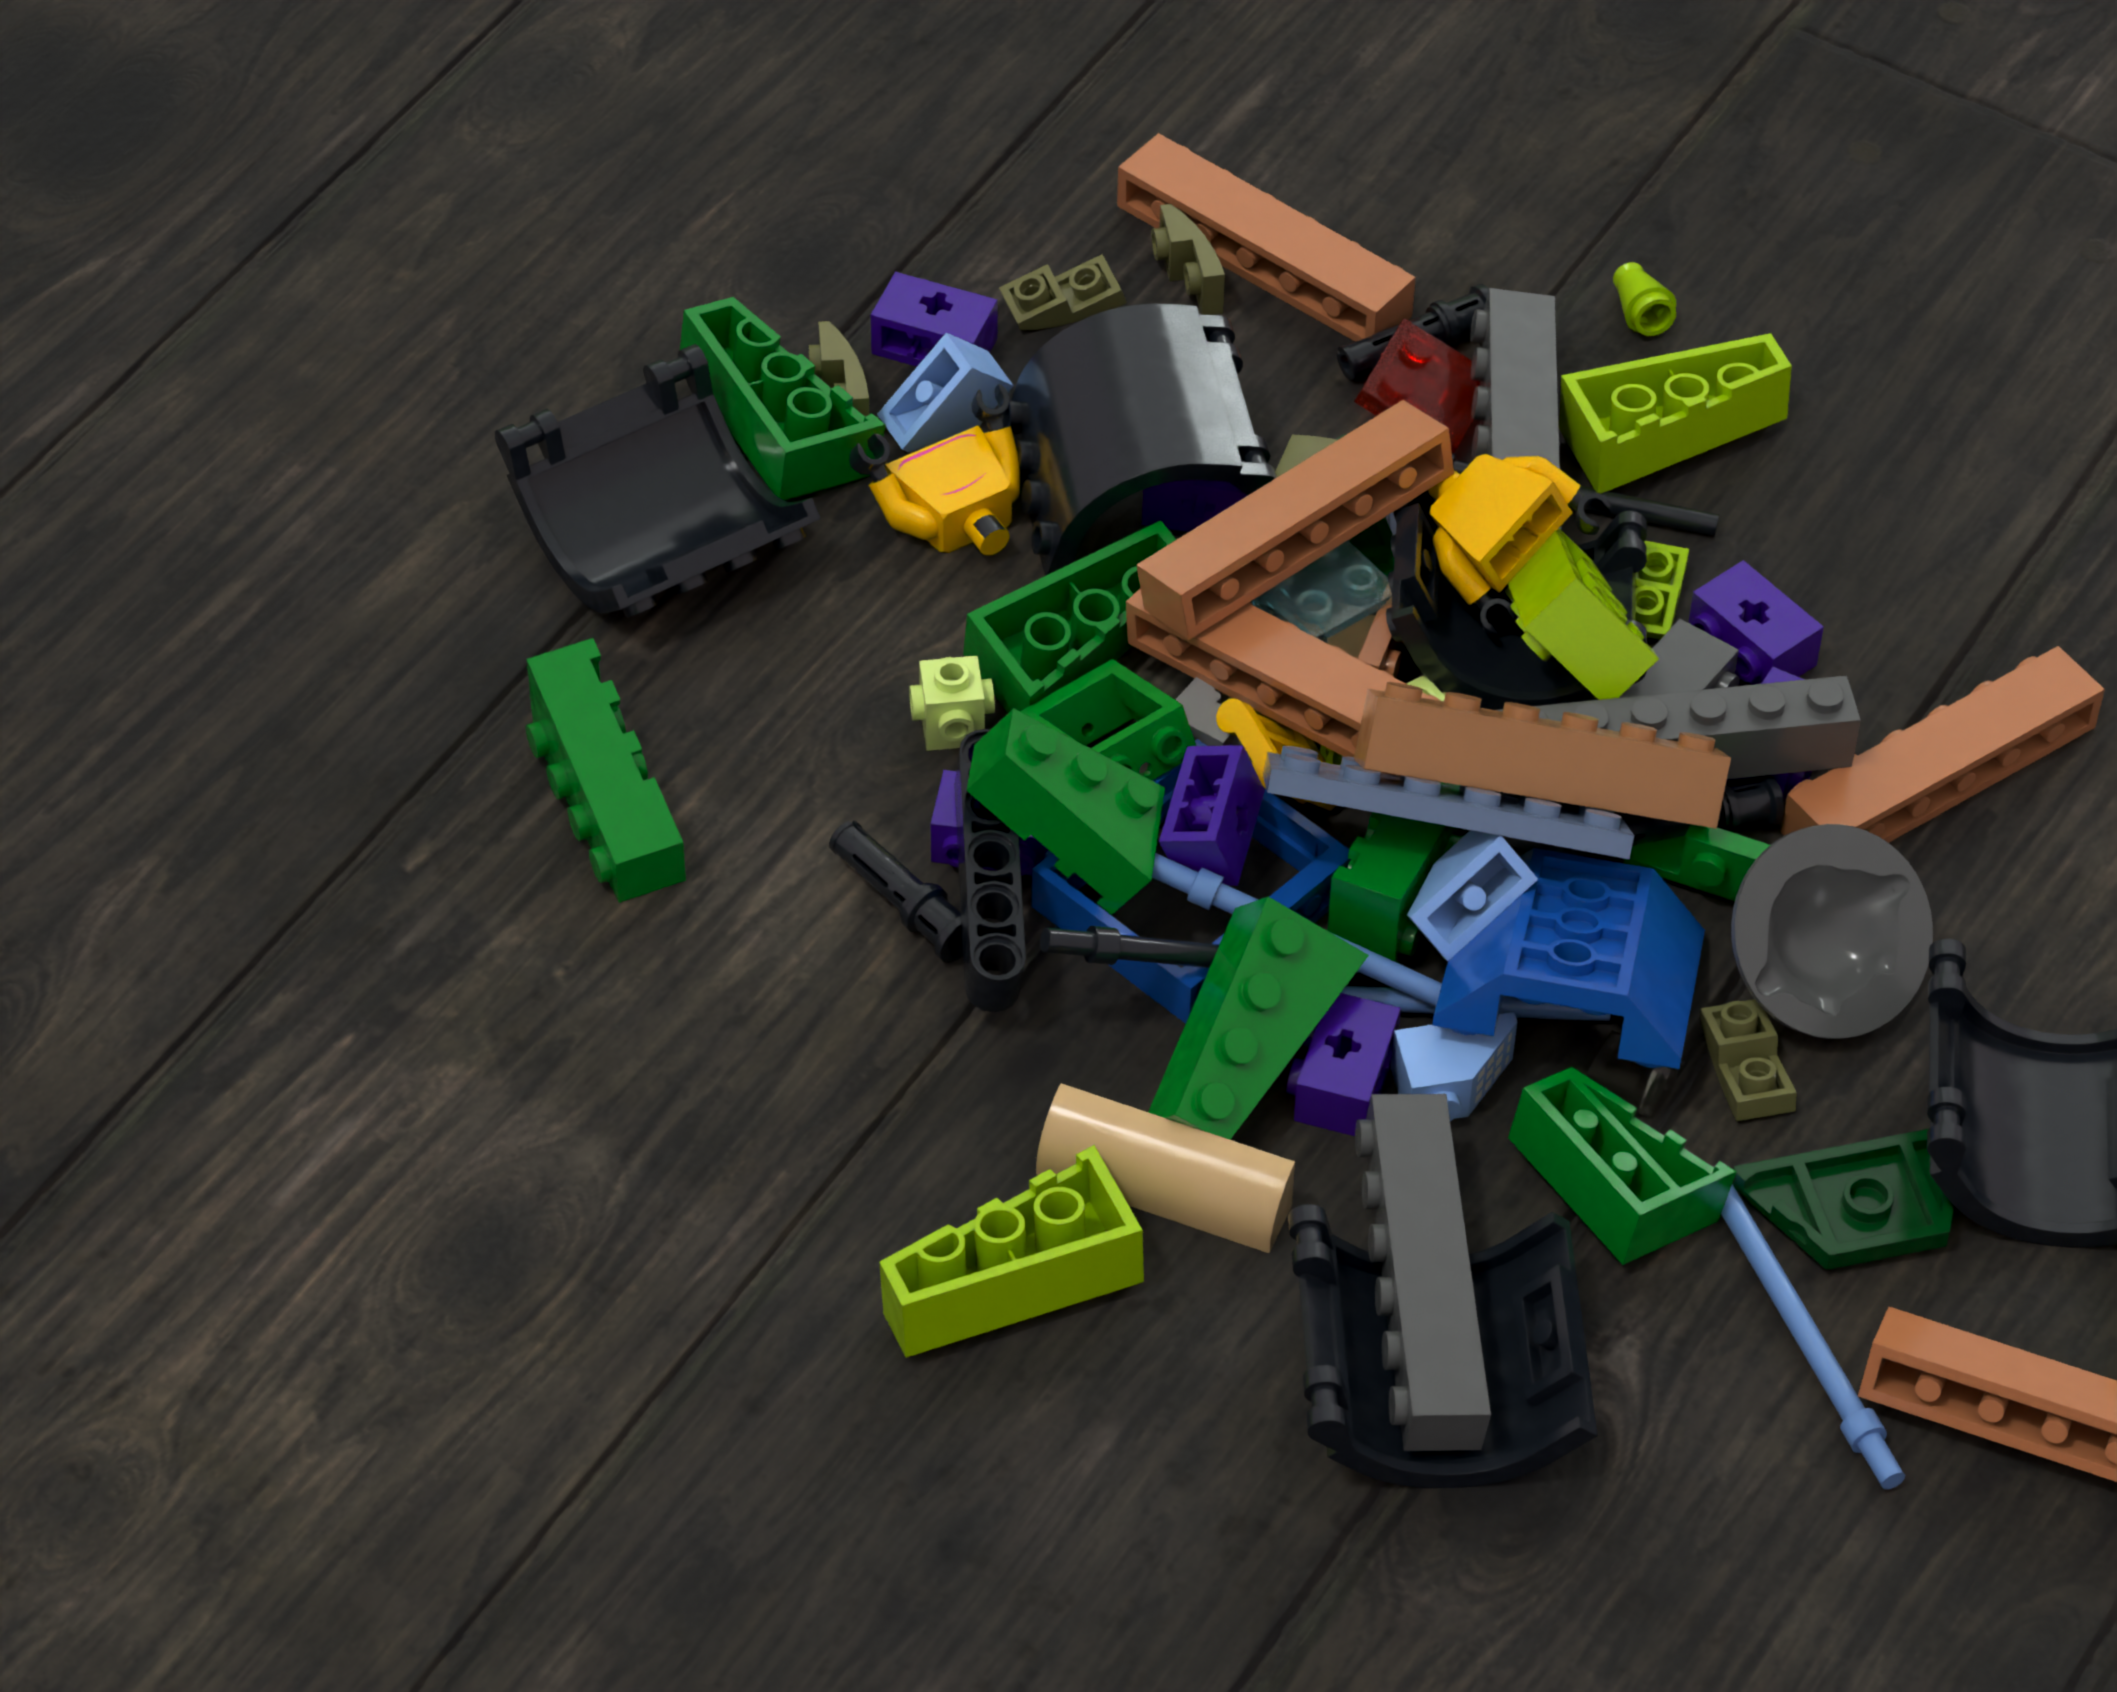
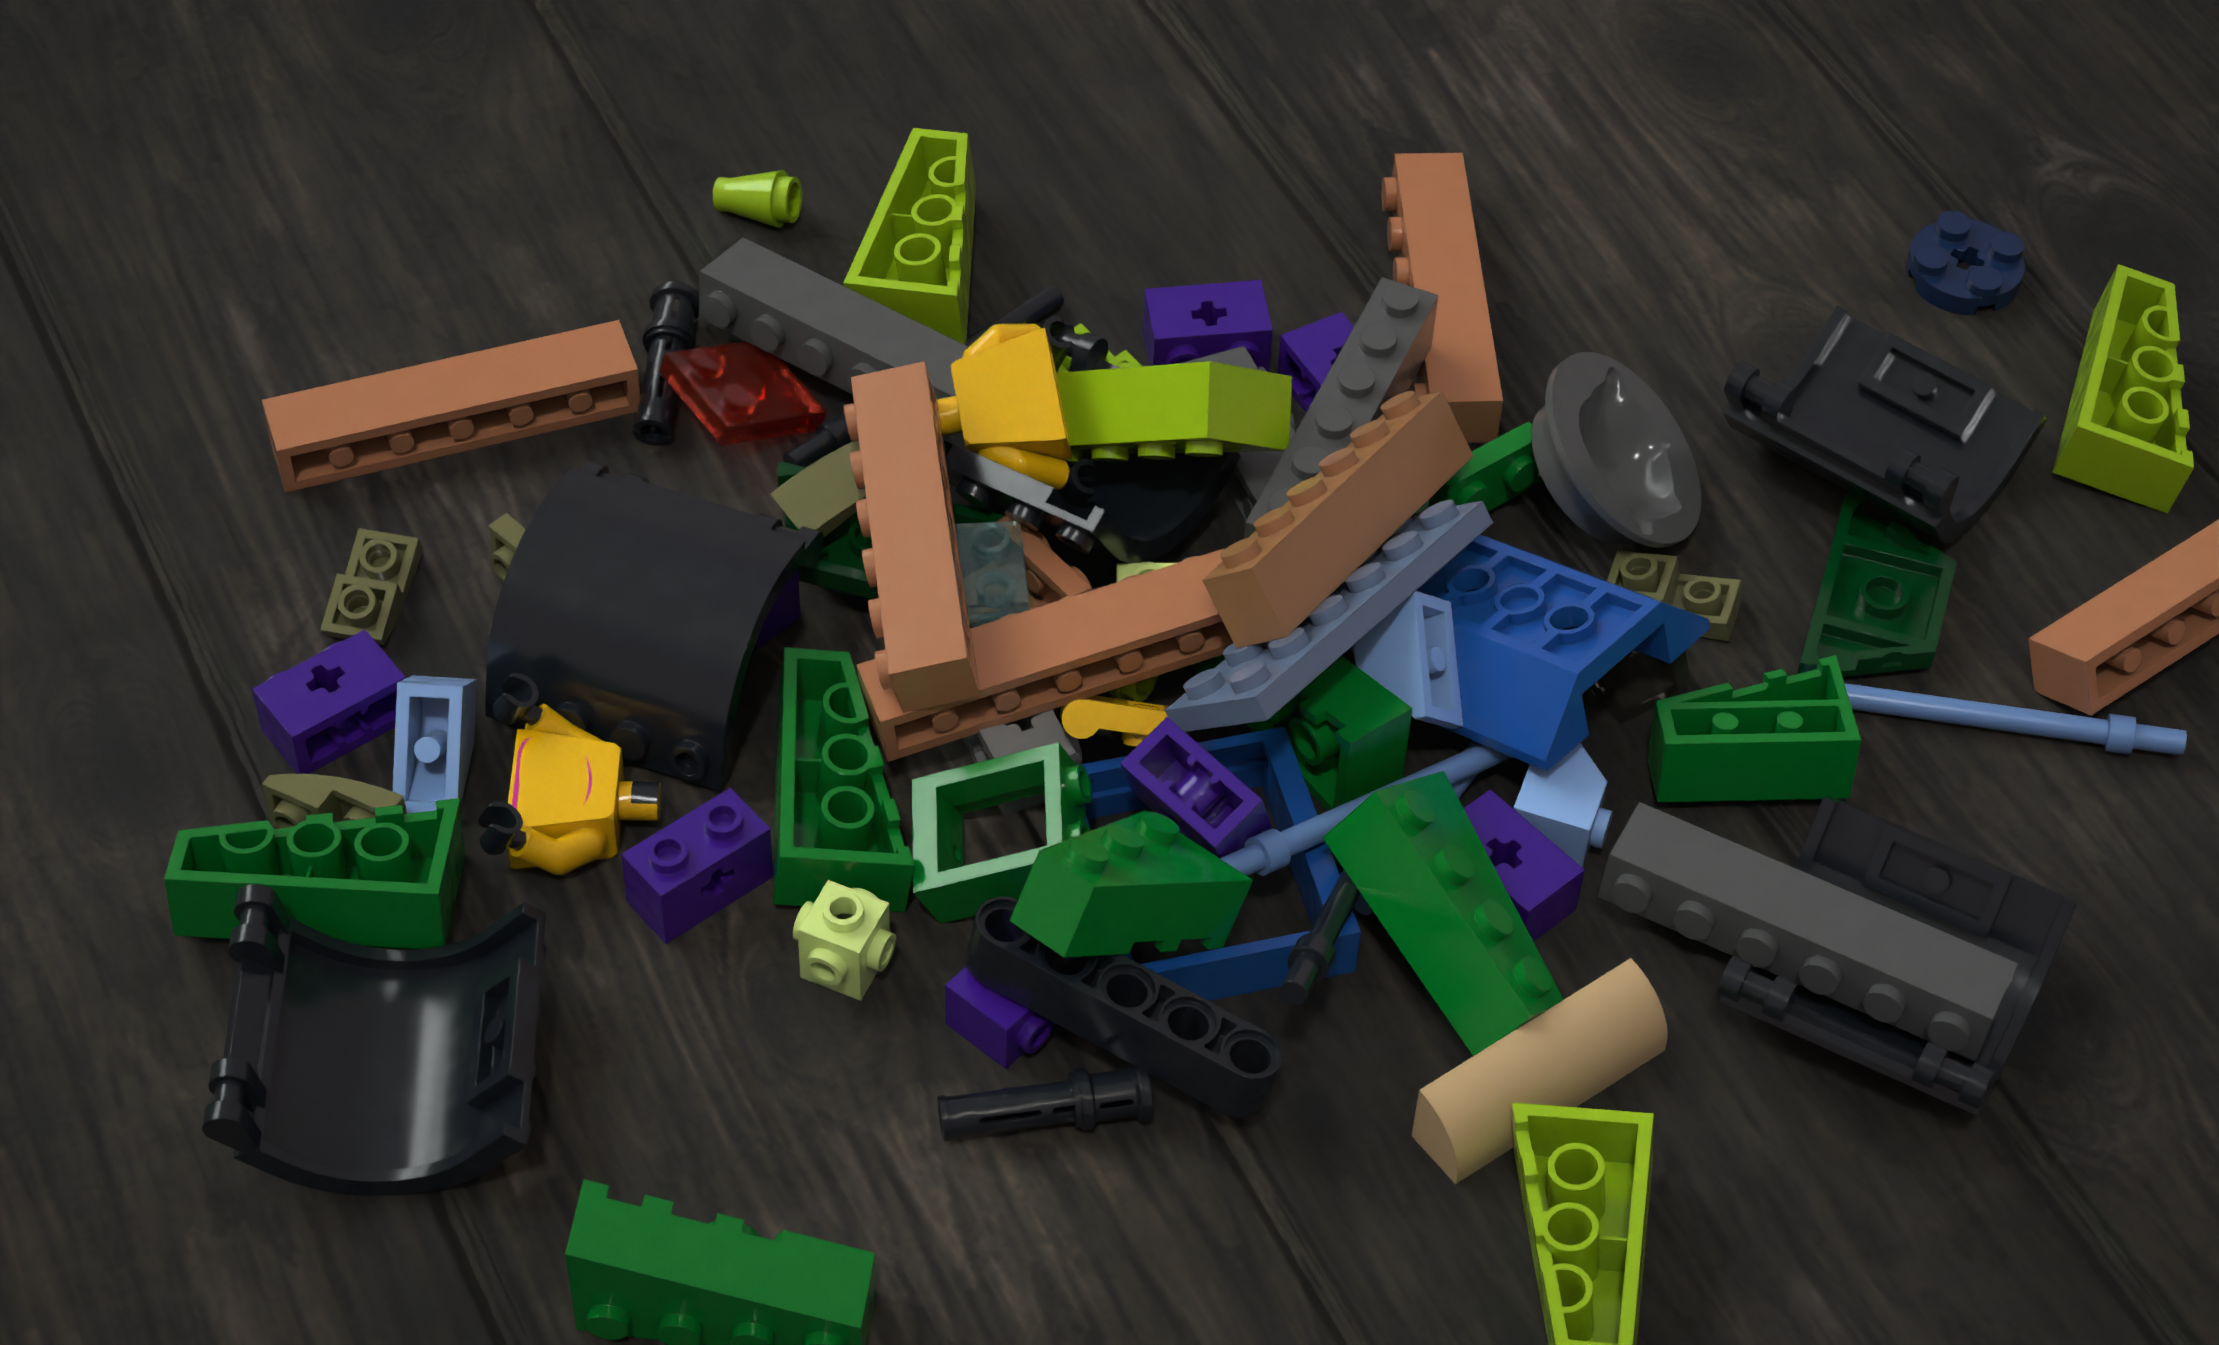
camera: 60 degrees left, 0 degrees up
olive slope [1151,204,1225,315] -> none
none -> dark purple brick [621,787,773,944]

